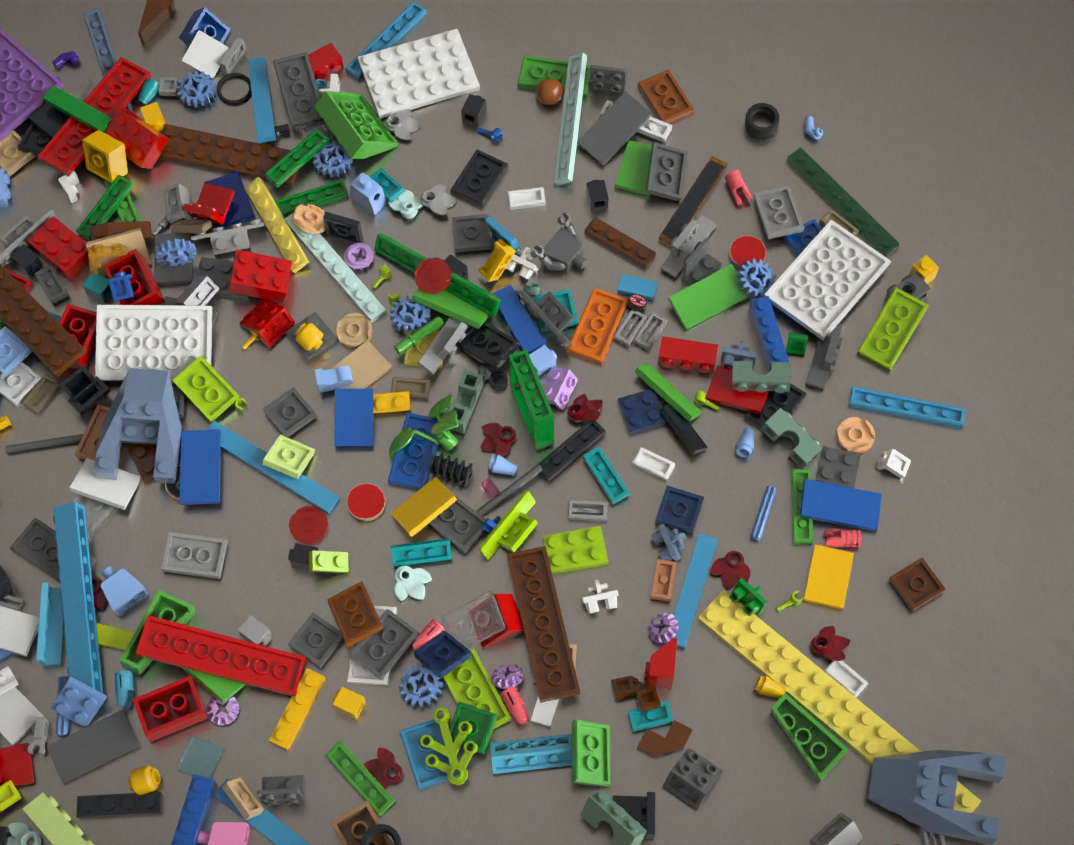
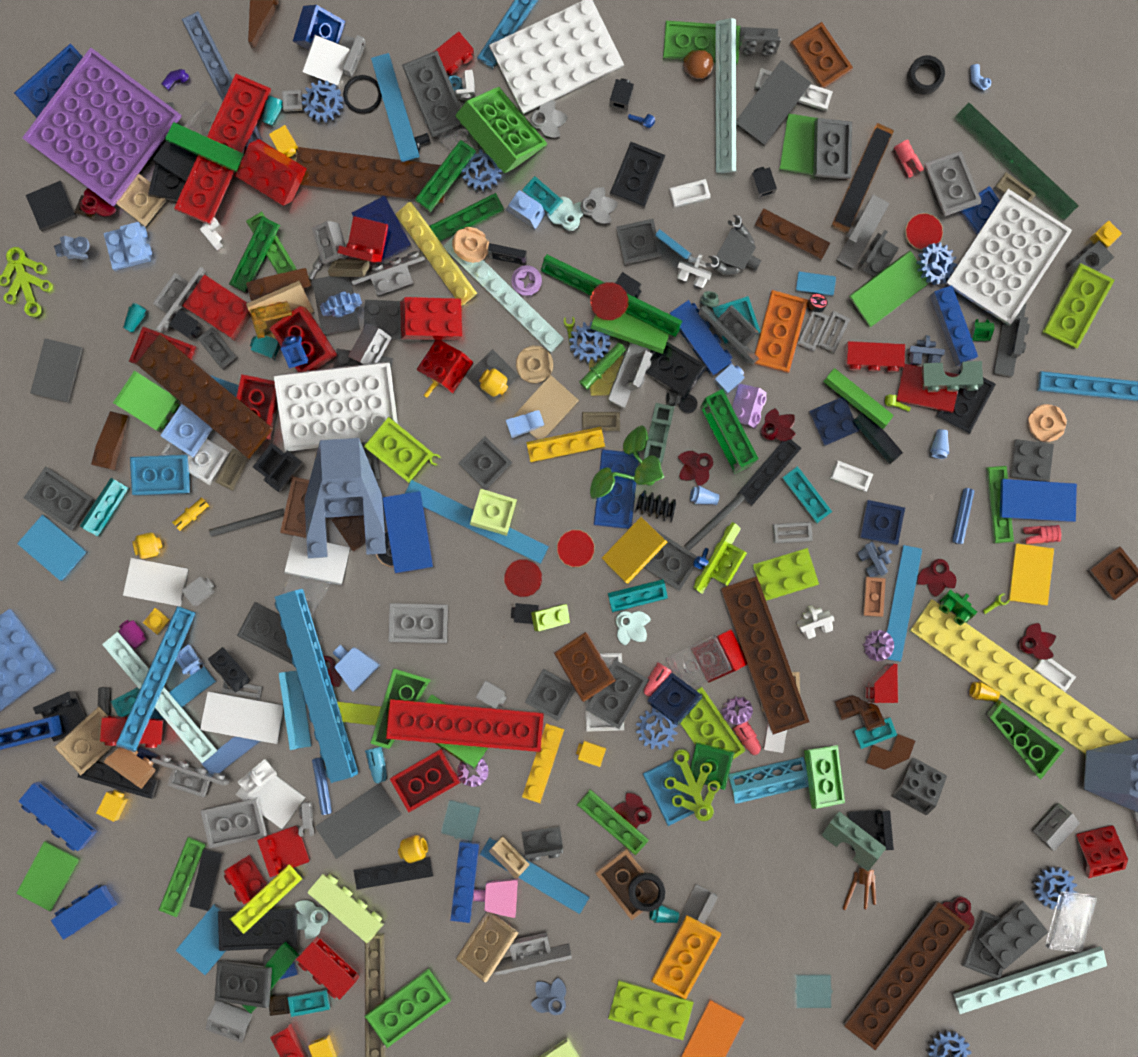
camera: 10 degrees left, 20 degrees up
medium blue plate [50,676,107,727] -> none
yellow brick [82,130,128,183] -> none
blue tile [334,389,374,446] -> none
lime hand [371,265,391,290] -> none
yellow hinge [478,239,516,282] -> none
clear pink tile [482,477,501,497] -> none
sand green arch [760,408,822,469] -> none
white bracket [876,449,911,478] -> none

